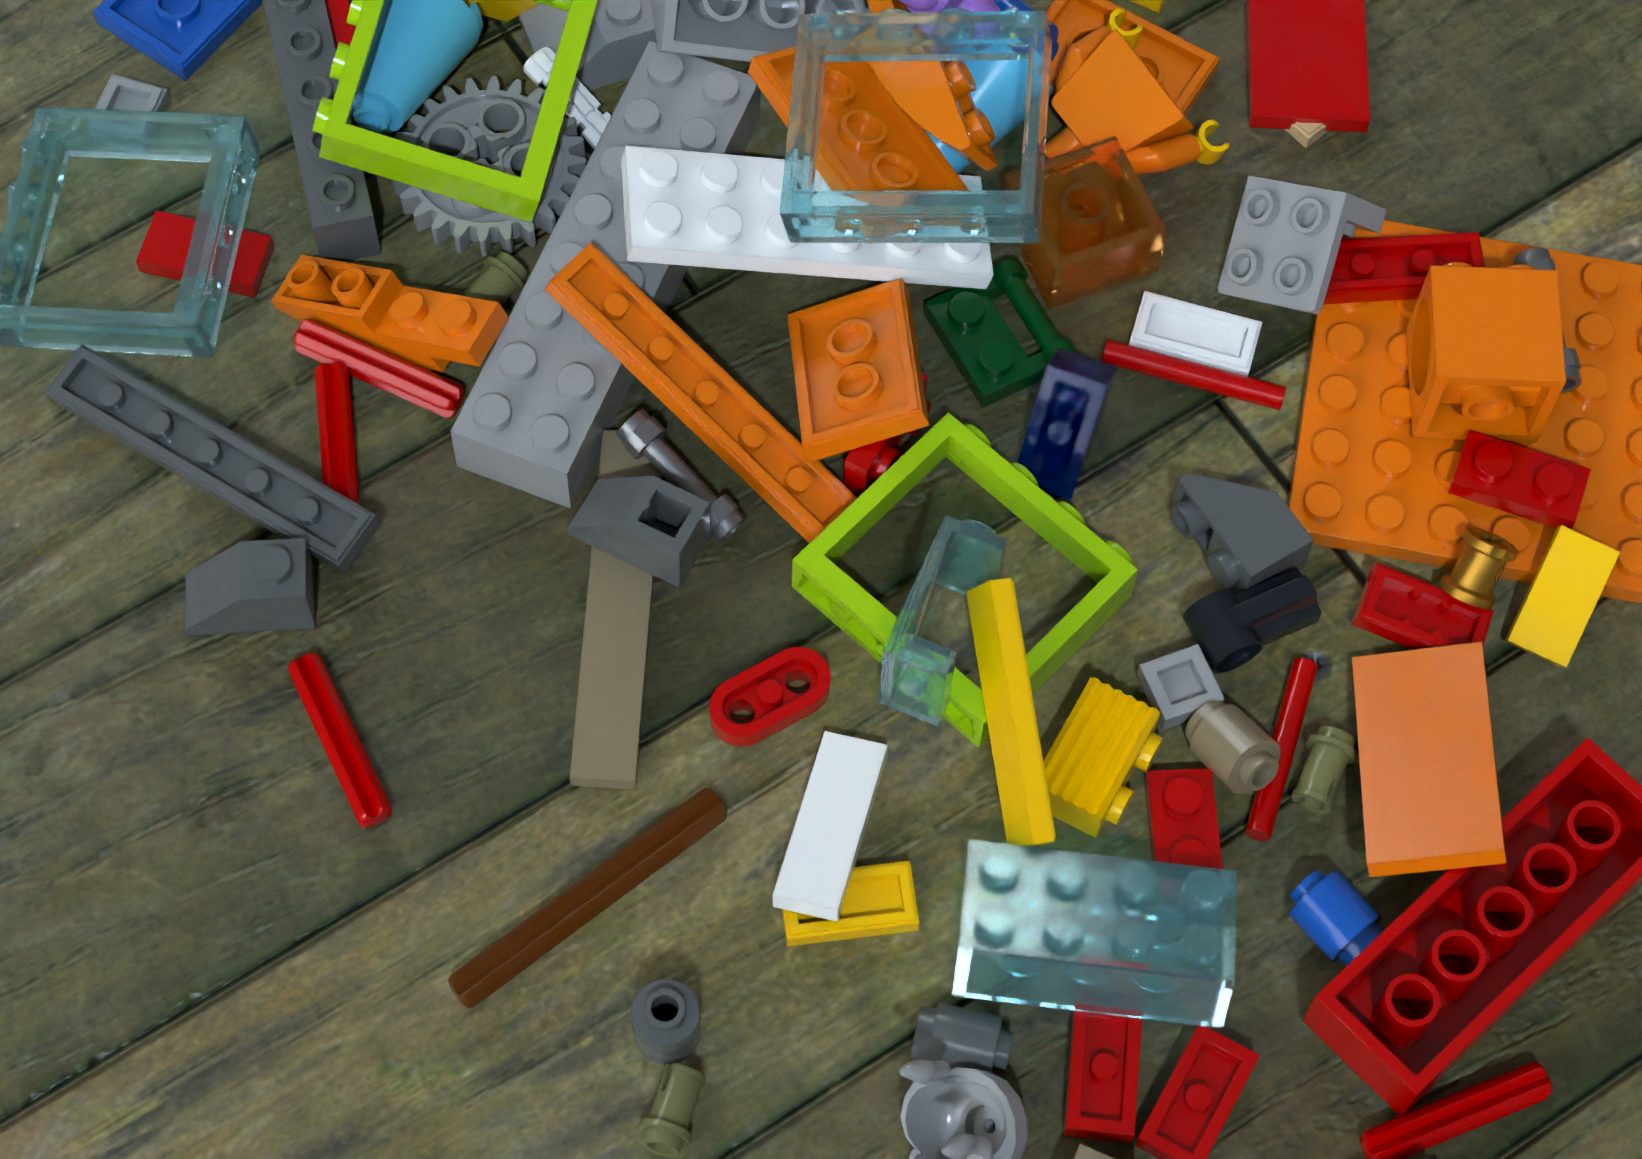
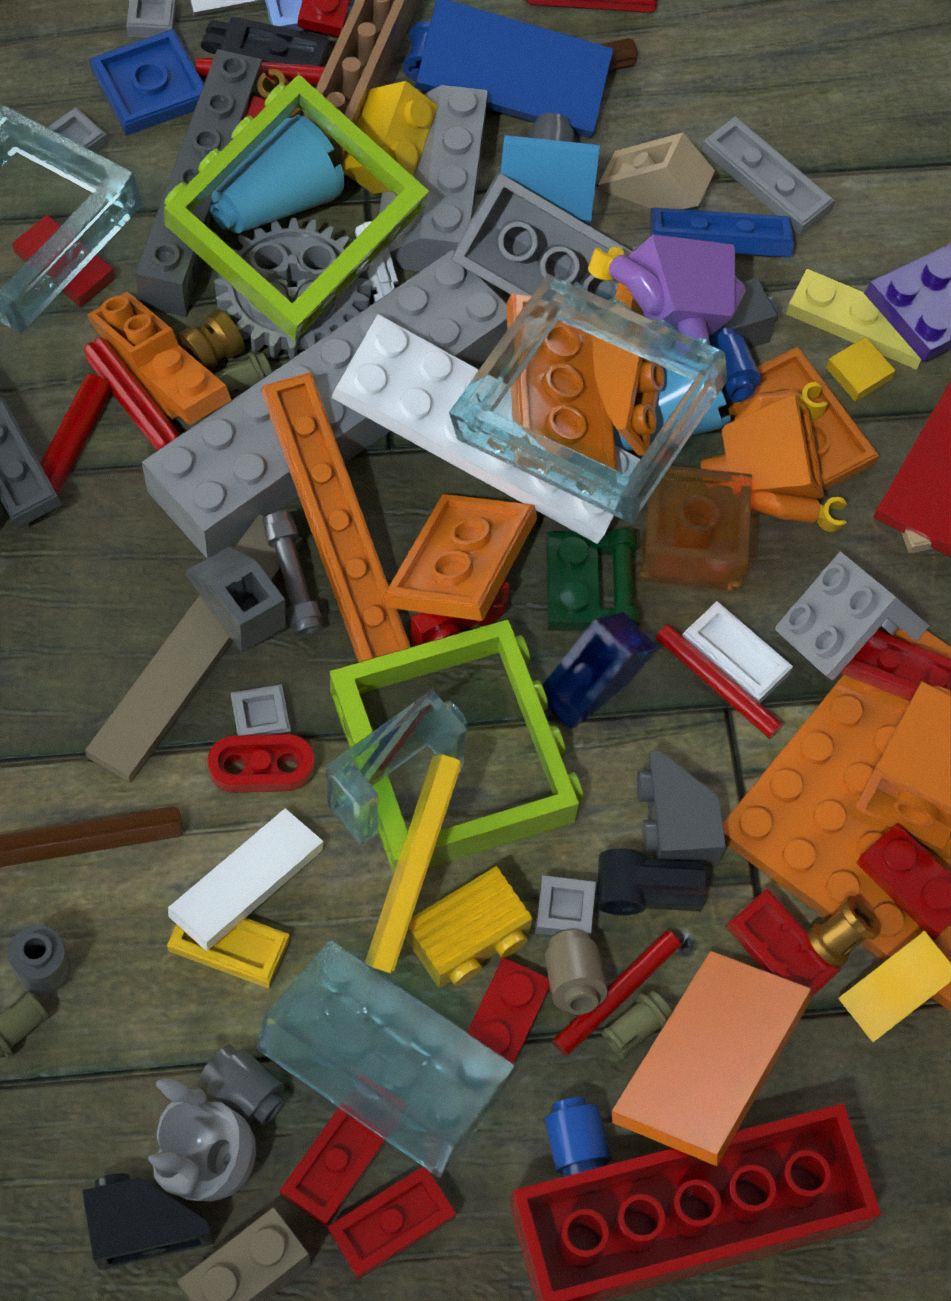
camera: 25 degrees right, 0 degrees up
none -> pearl gold wheel [177,309,245,372]
none -> light grey tile [230,684,291,736]

